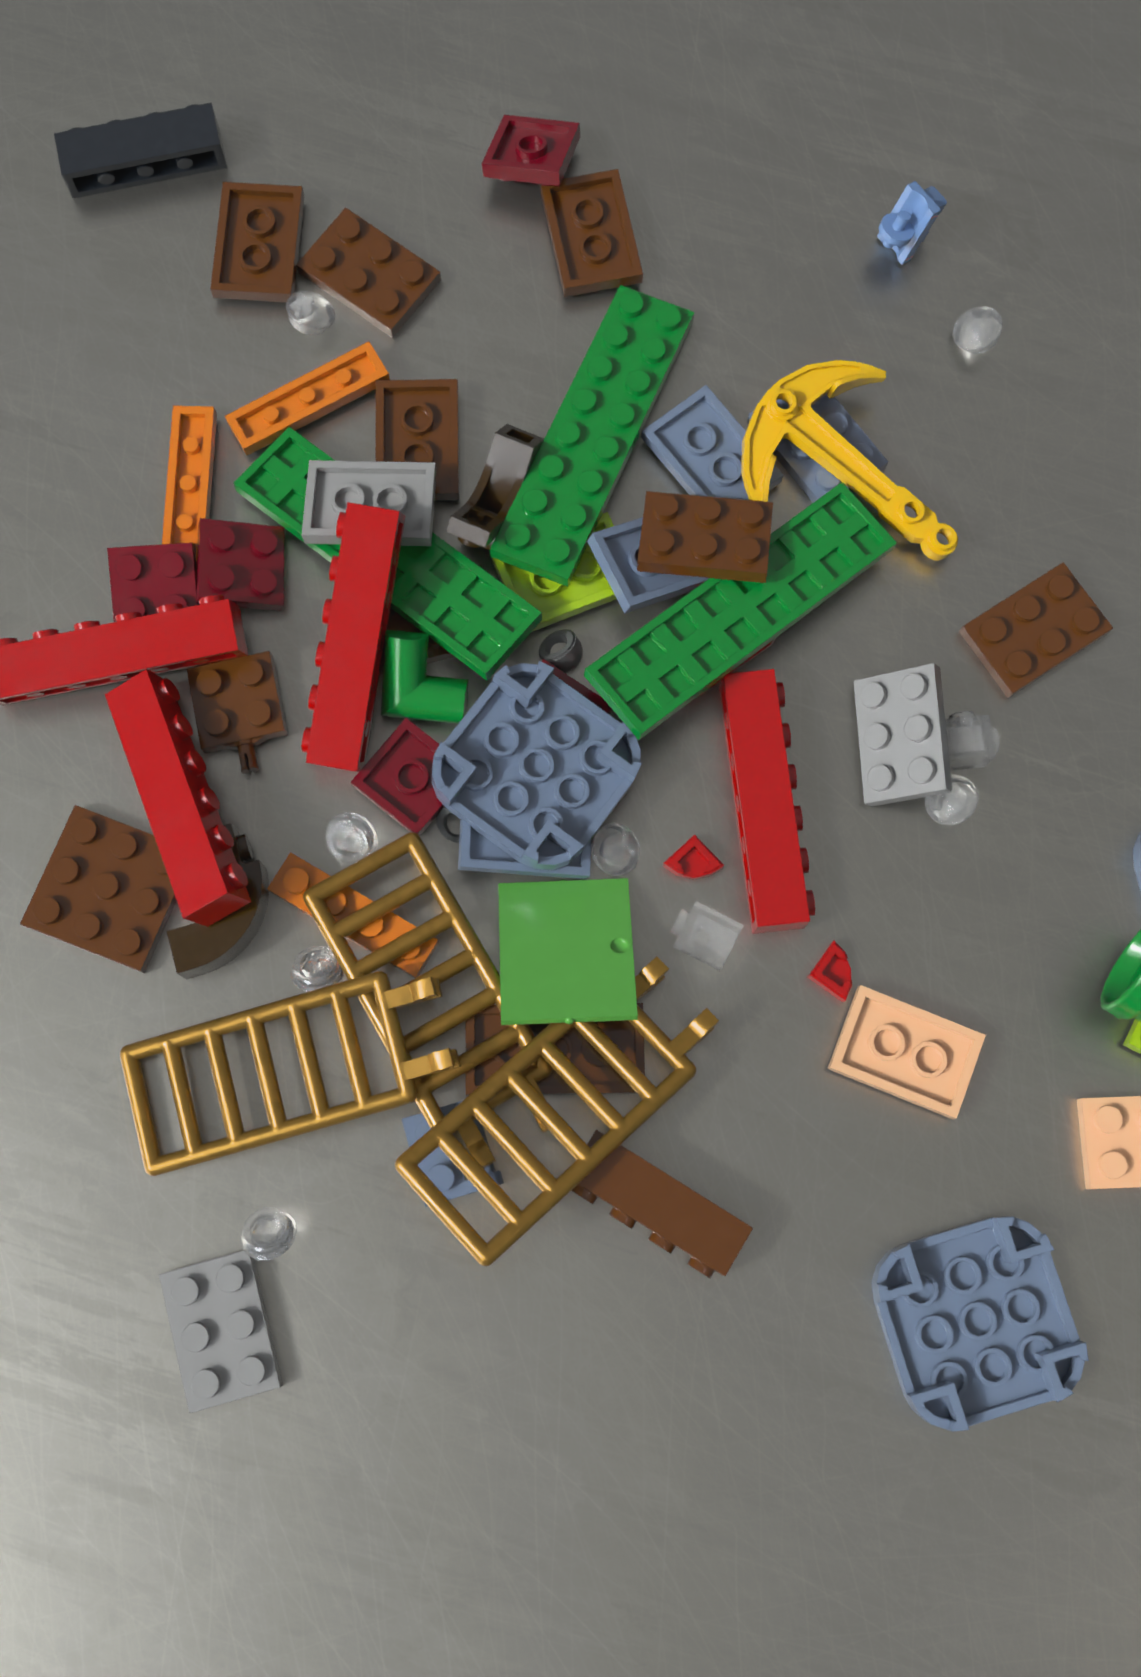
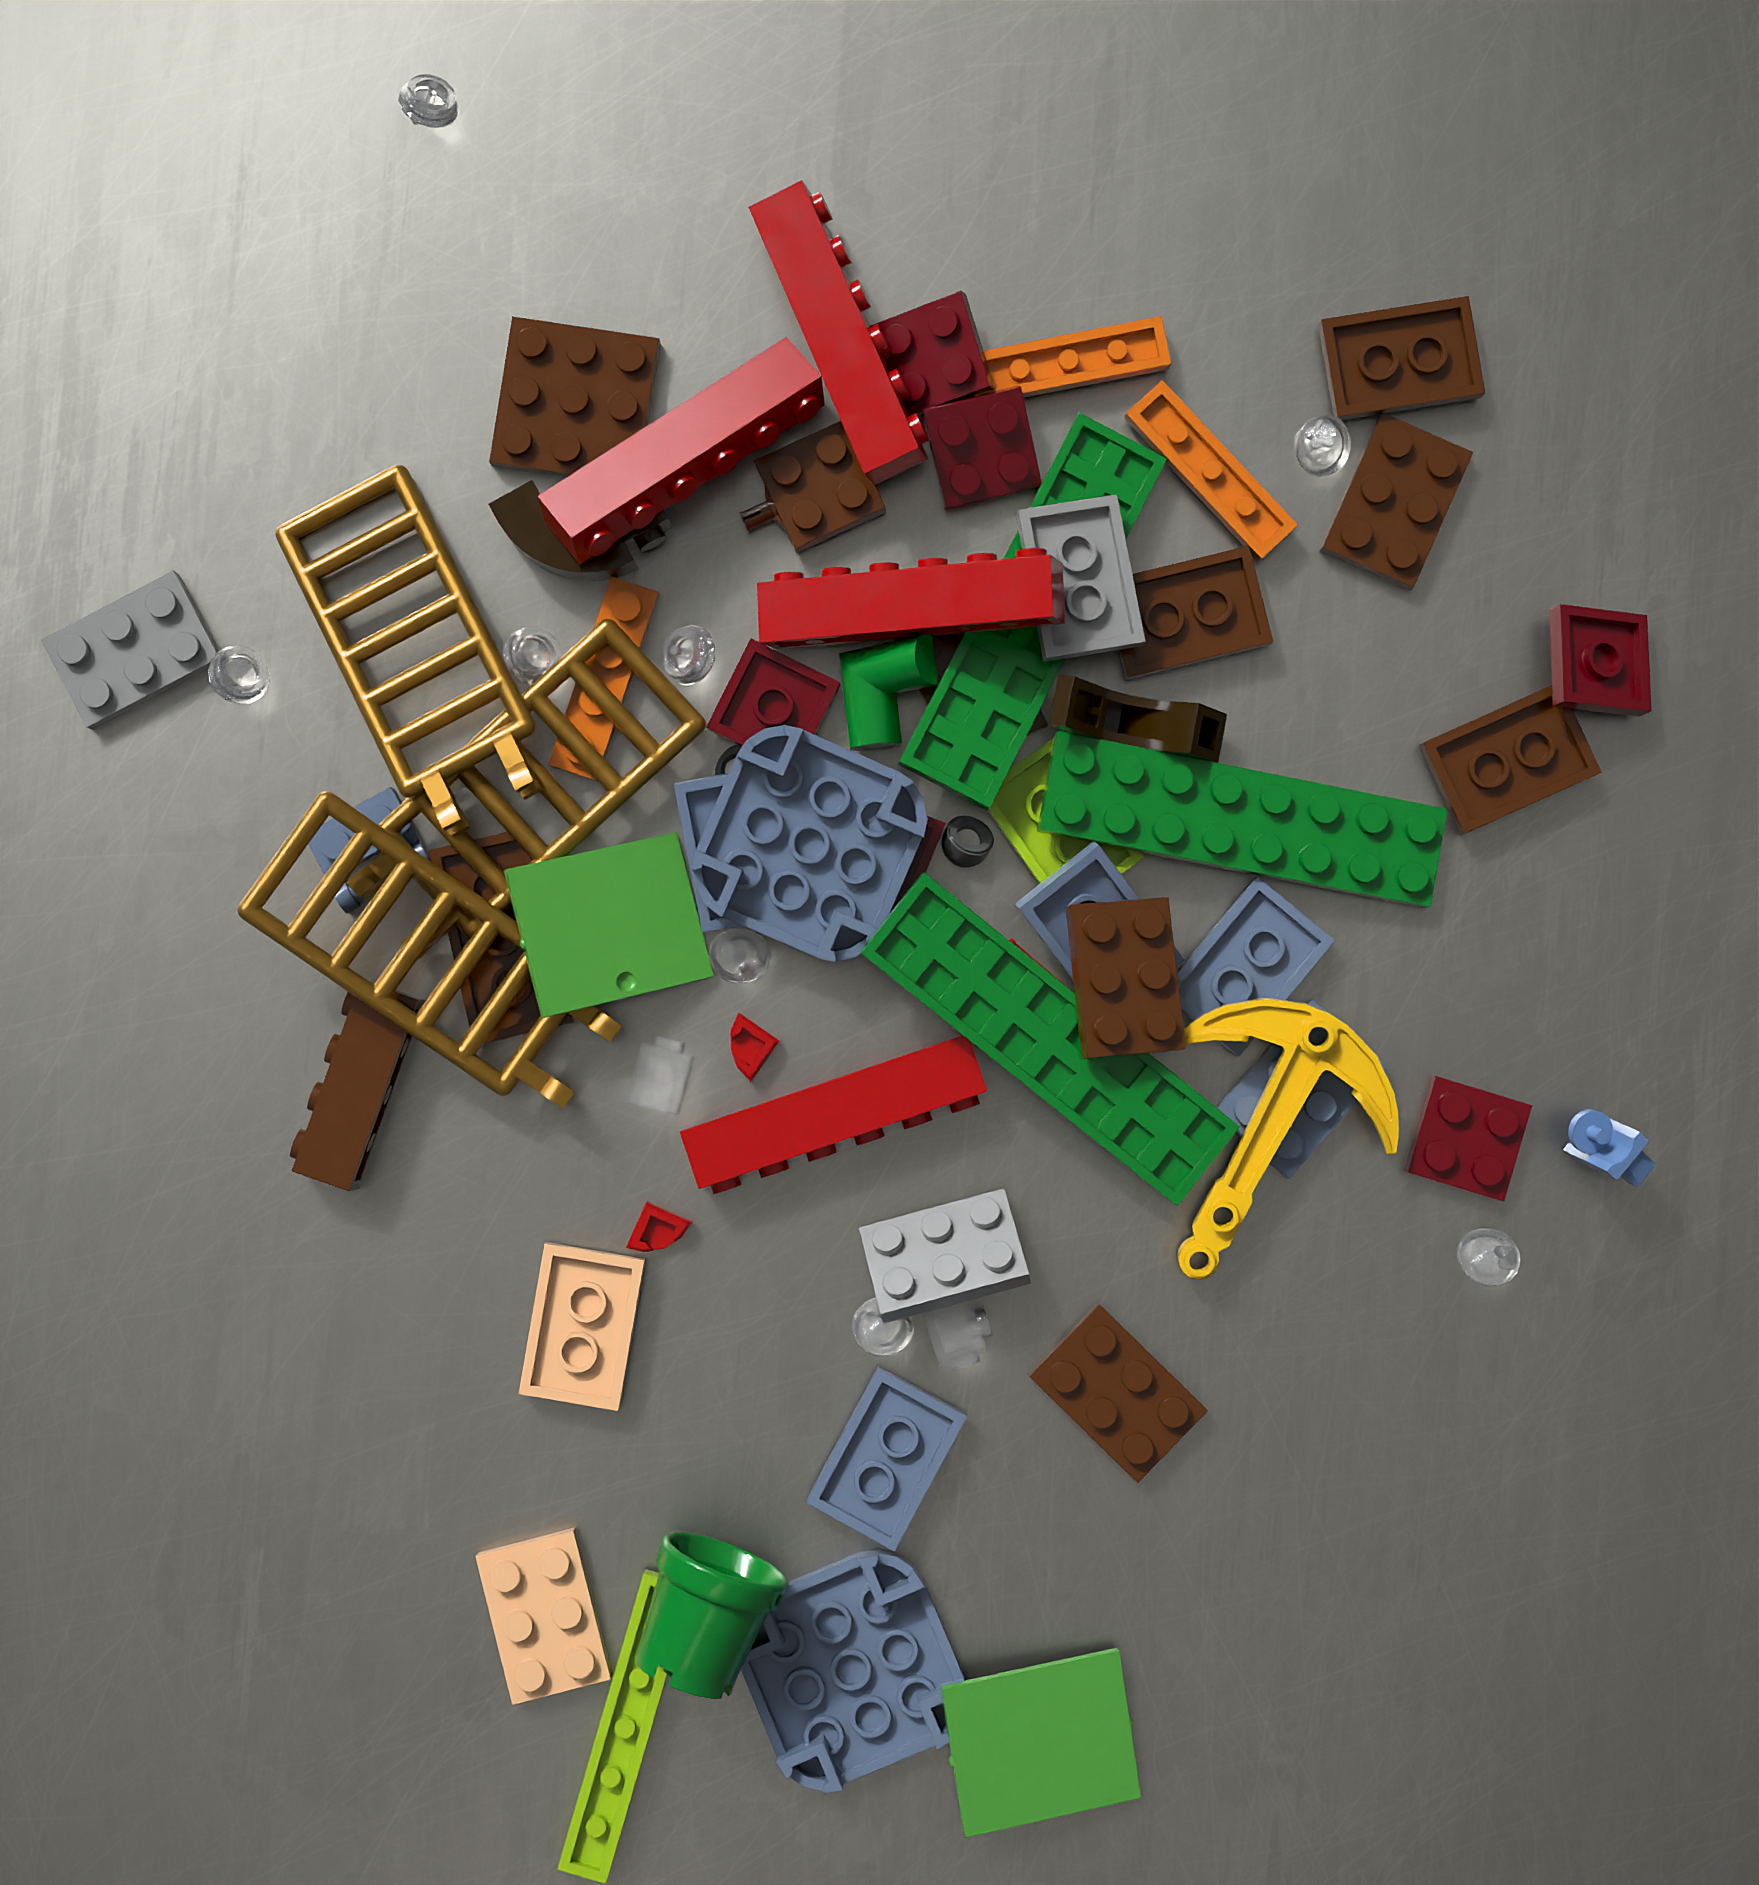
camera: 85 degrees right, 10 degrees up
black brick [54,103,228,199] -> none
sand blue tile [871,1216,1089,1432] -> none
none -> sand blue plate [805,1366,967,1552]
none -> dark red plate [1404,1076,1532,1202]

